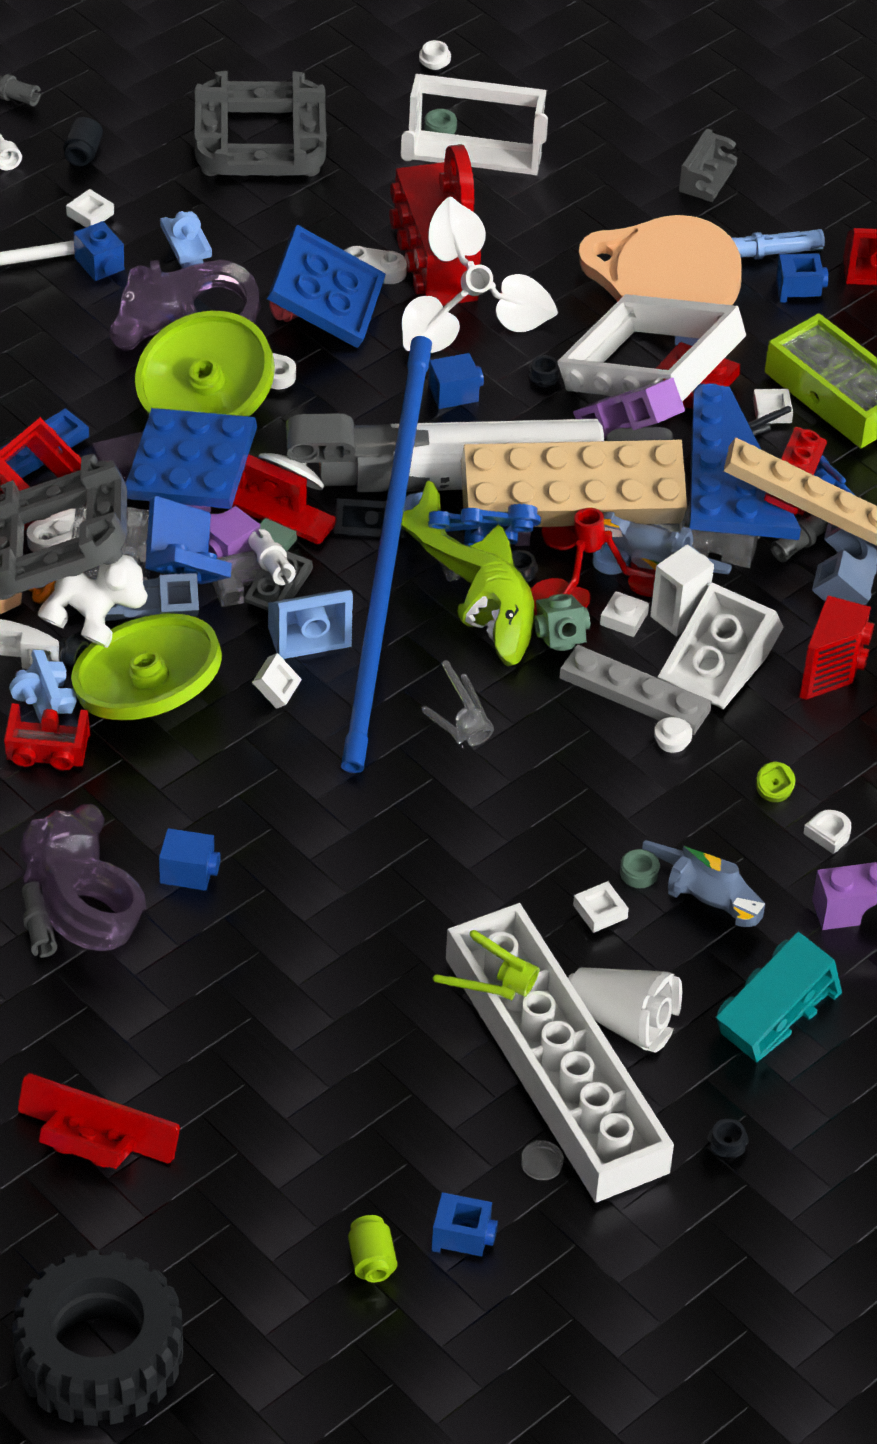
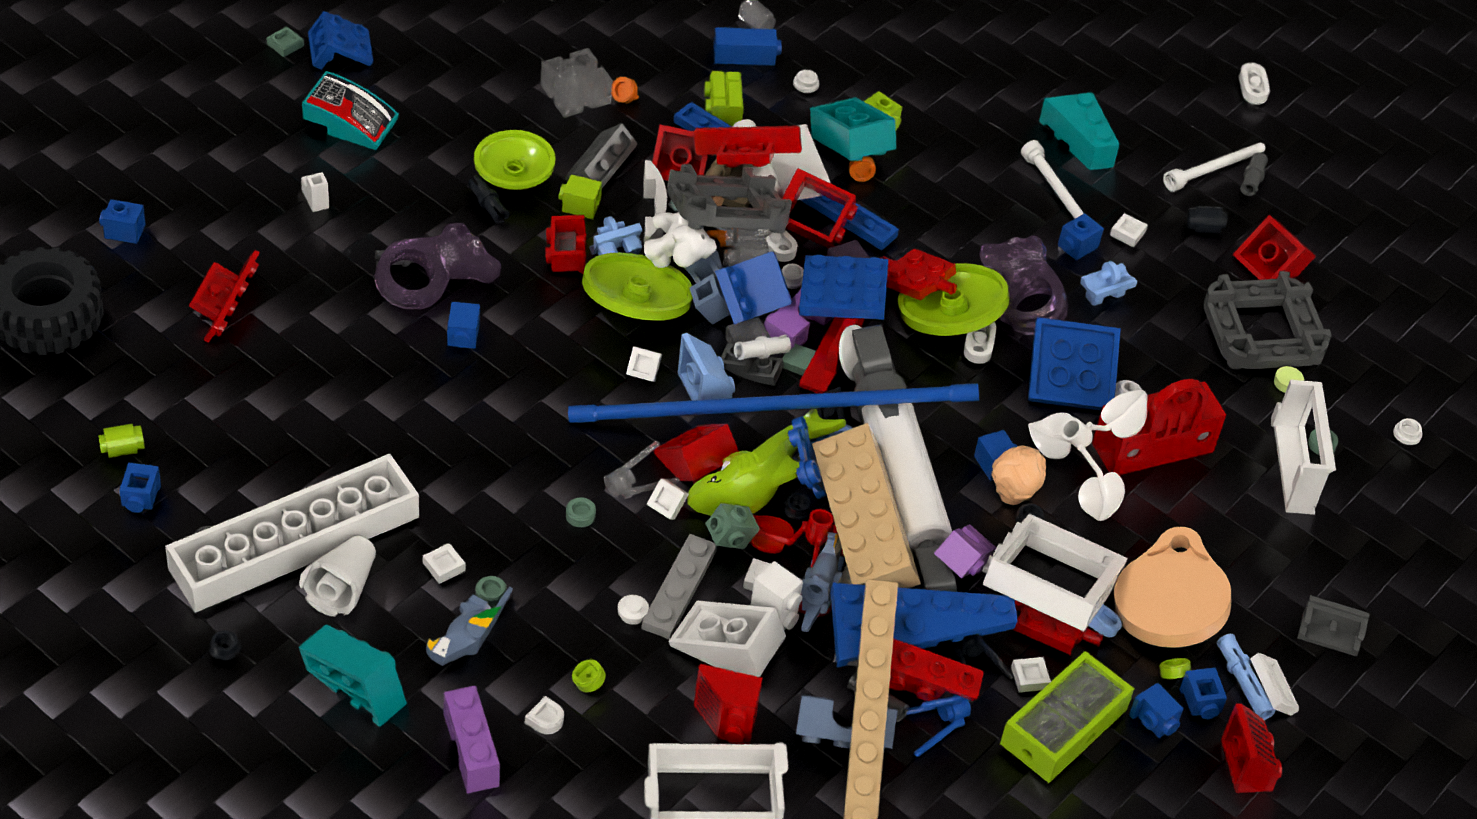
camera: 80 degrees right, 0 degrees up
lime plant [433,930,540,1001] -> none
none -> sand green tile [566,498,596,527]
none -> white plate [647,478,689,520]
none -> red slope [653,424,739,484]
none -> red plate [880,249,957,301]
none -> light nougat hair [992,445,1046,505]
none -> blue brick [1129,683,1184,738]
none -> lime tile [1159,658,1192,679]
none -> red slope [1233,215,1316,280]
none -> white tile [1250,653,1299,716]
none -> yellowish green tile [1274,366,1304,393]

